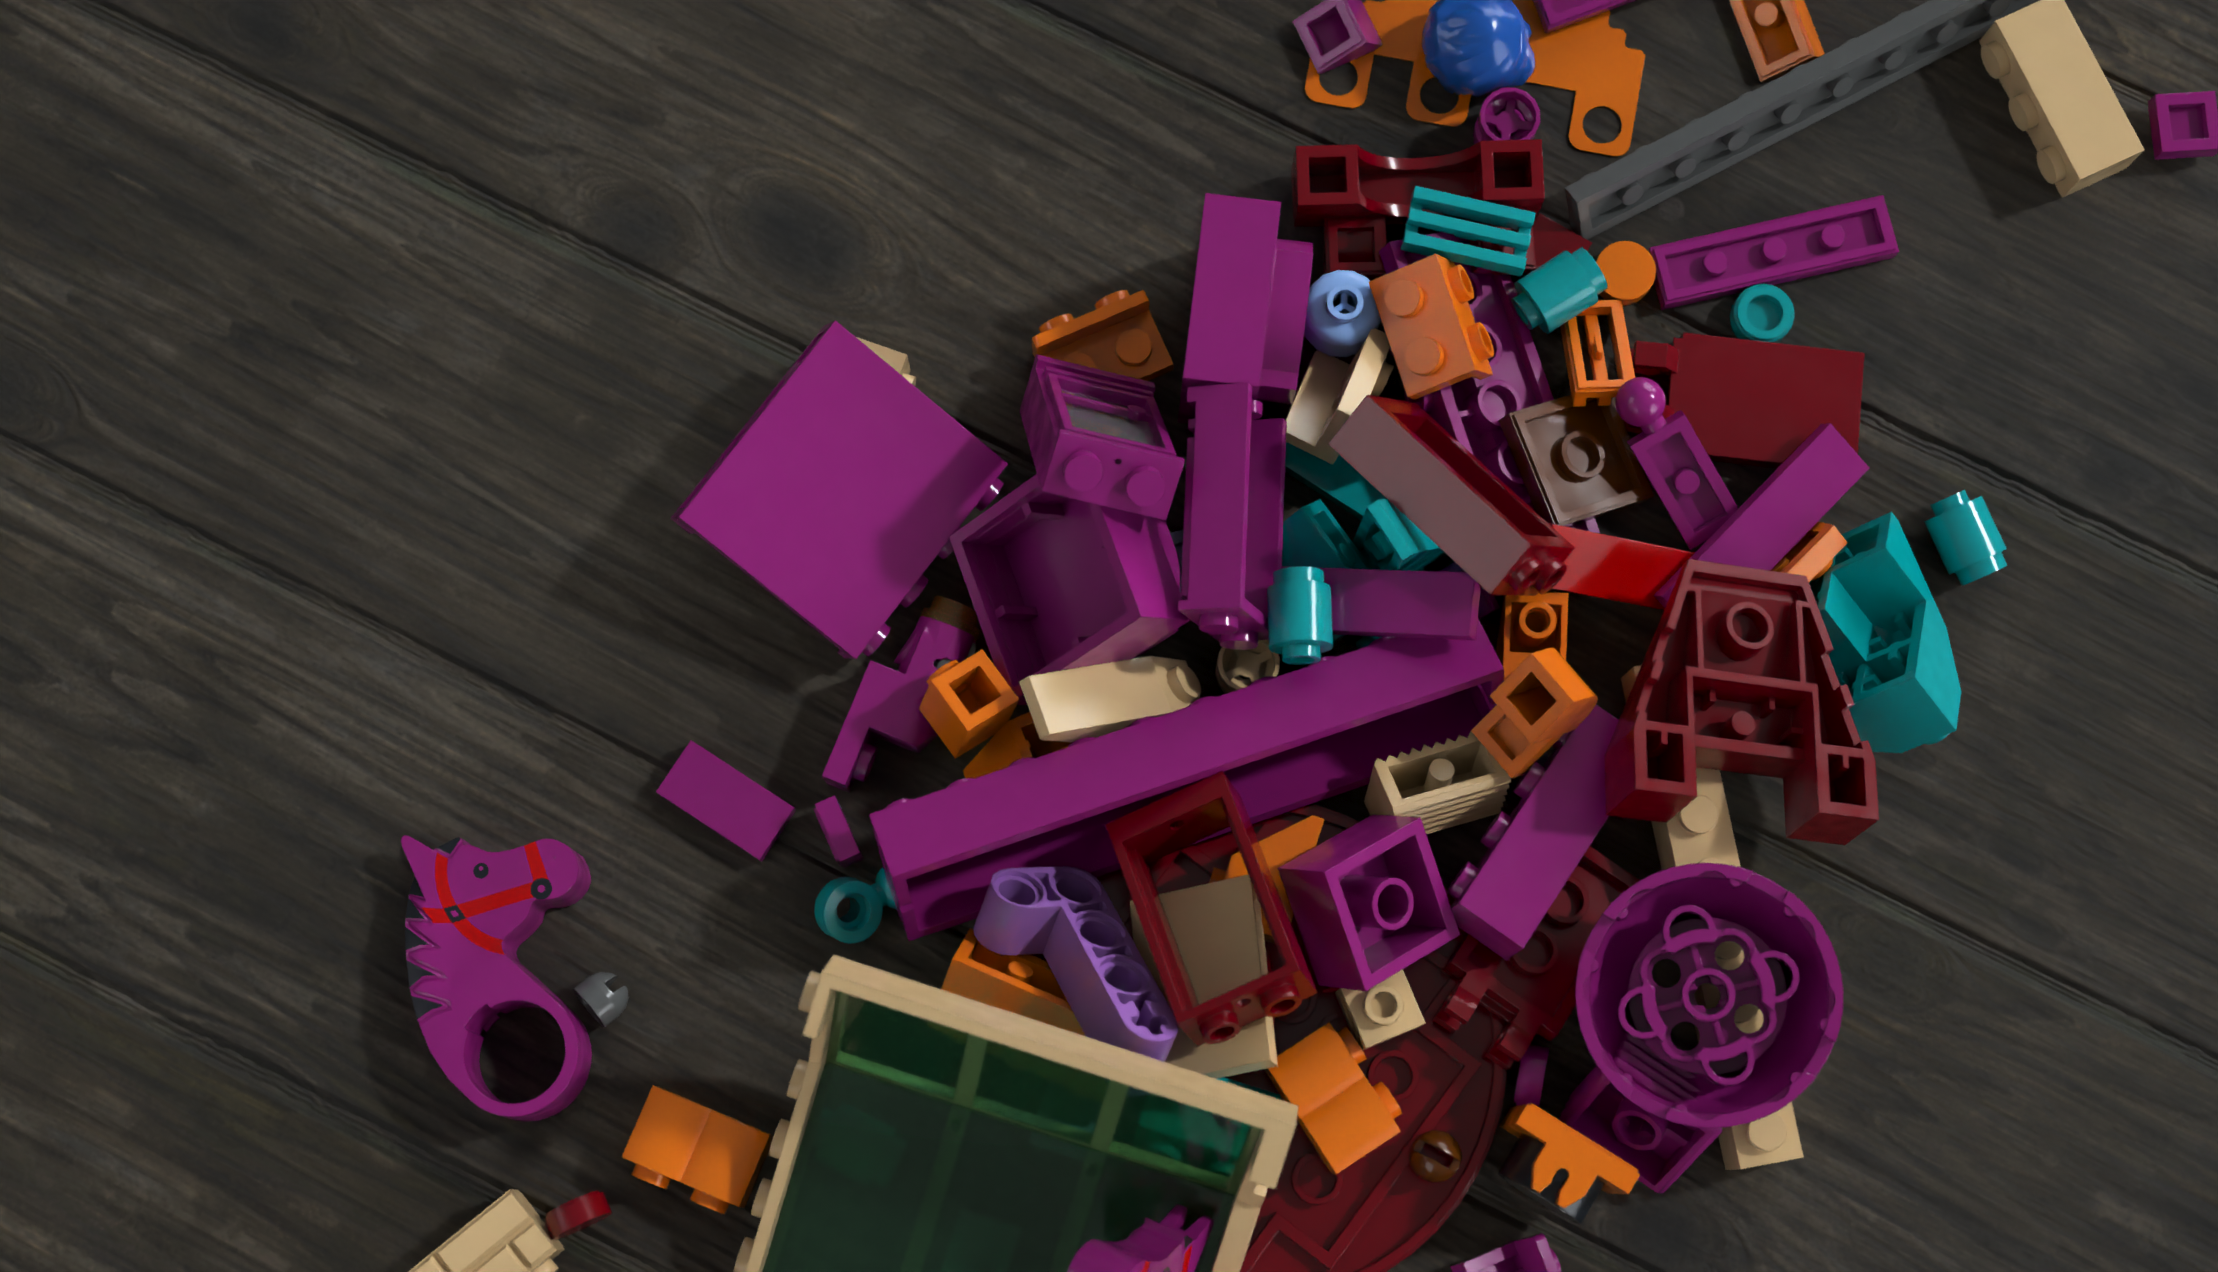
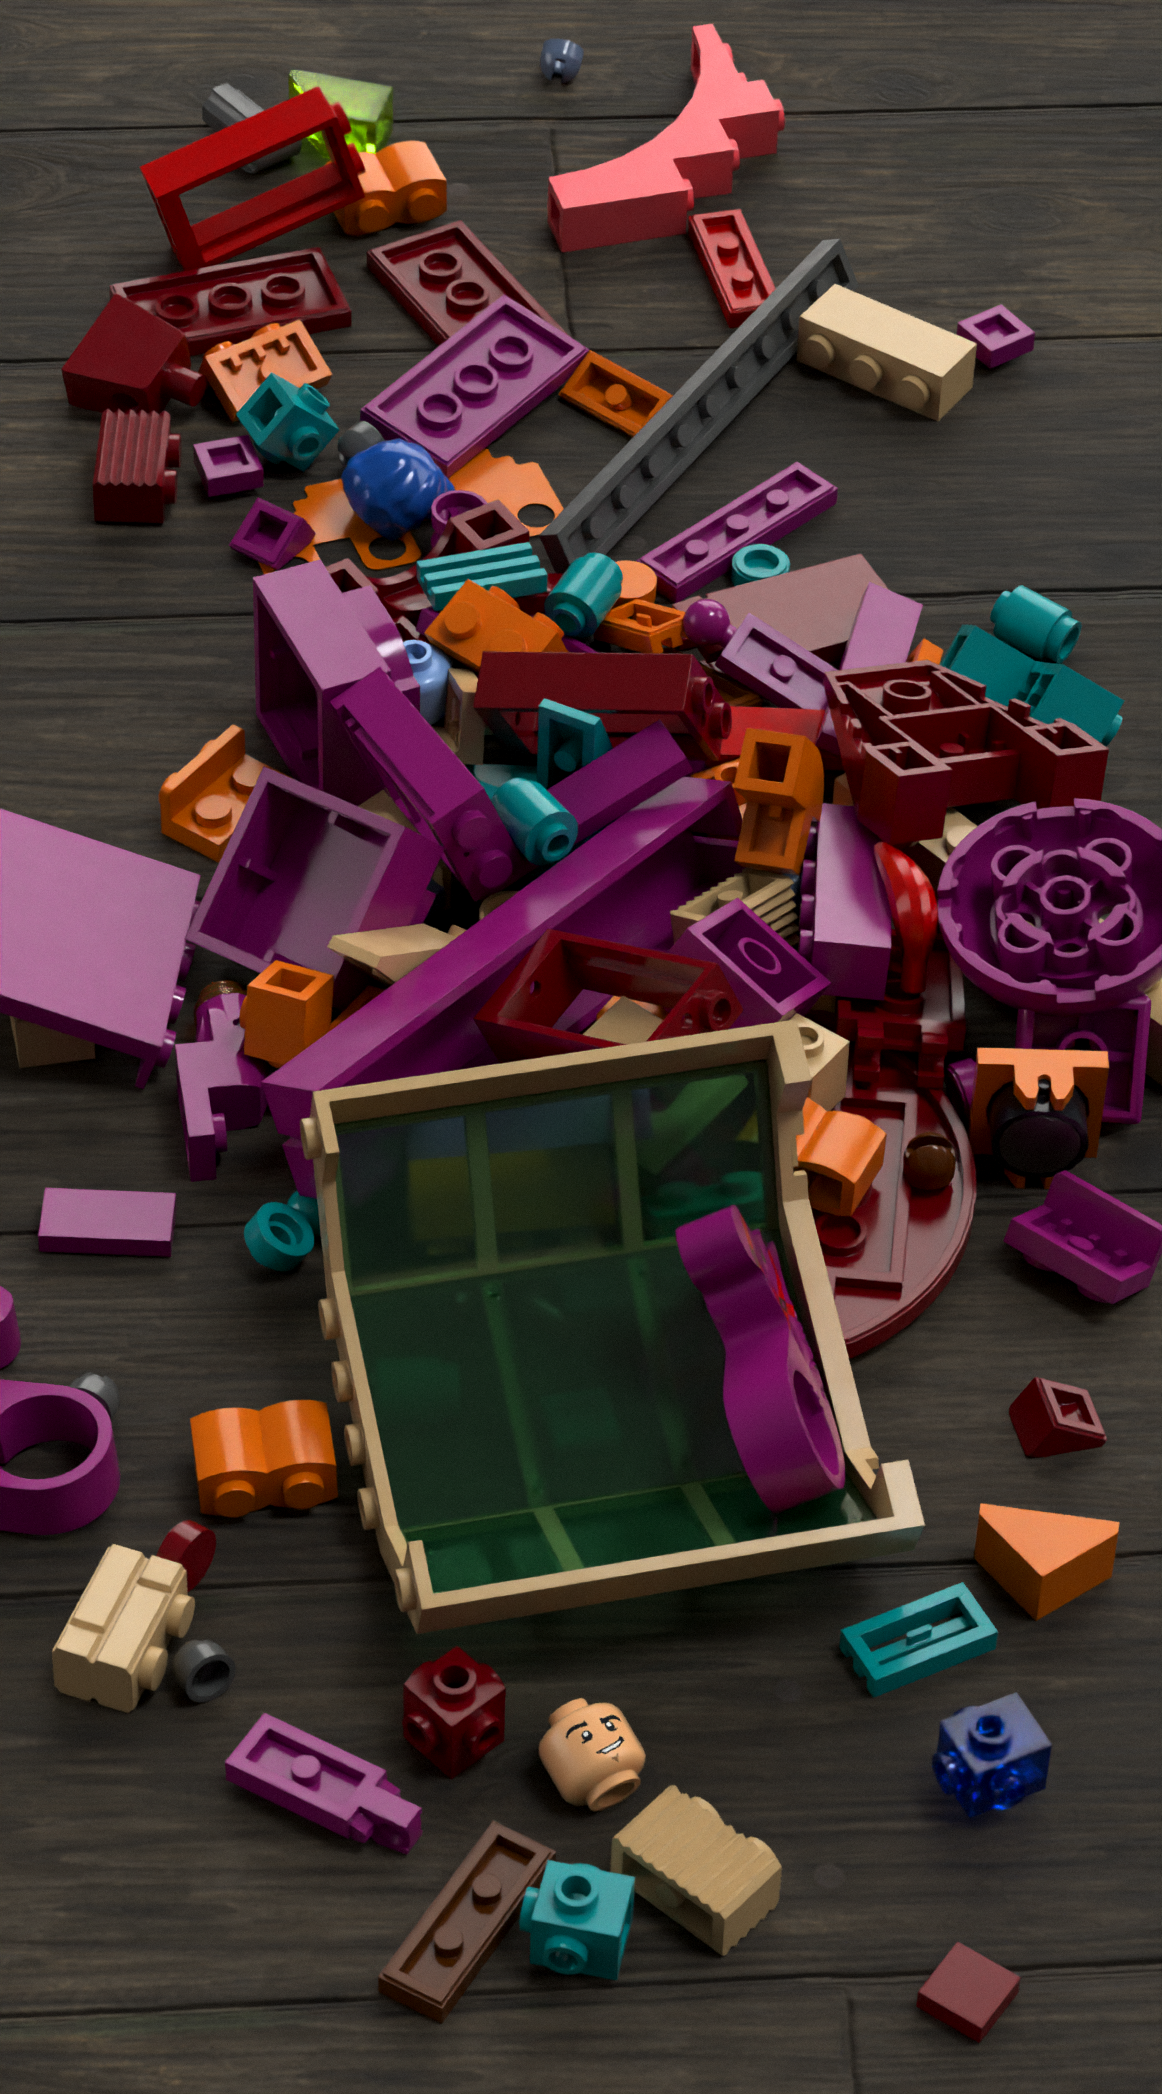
camera: 30 degrees left, 35 degrees down
magenta tile [813,795,864,868] -> none
magenta door [1020,354,1185,520] -> none
none -> red piece [874,841,939,993]

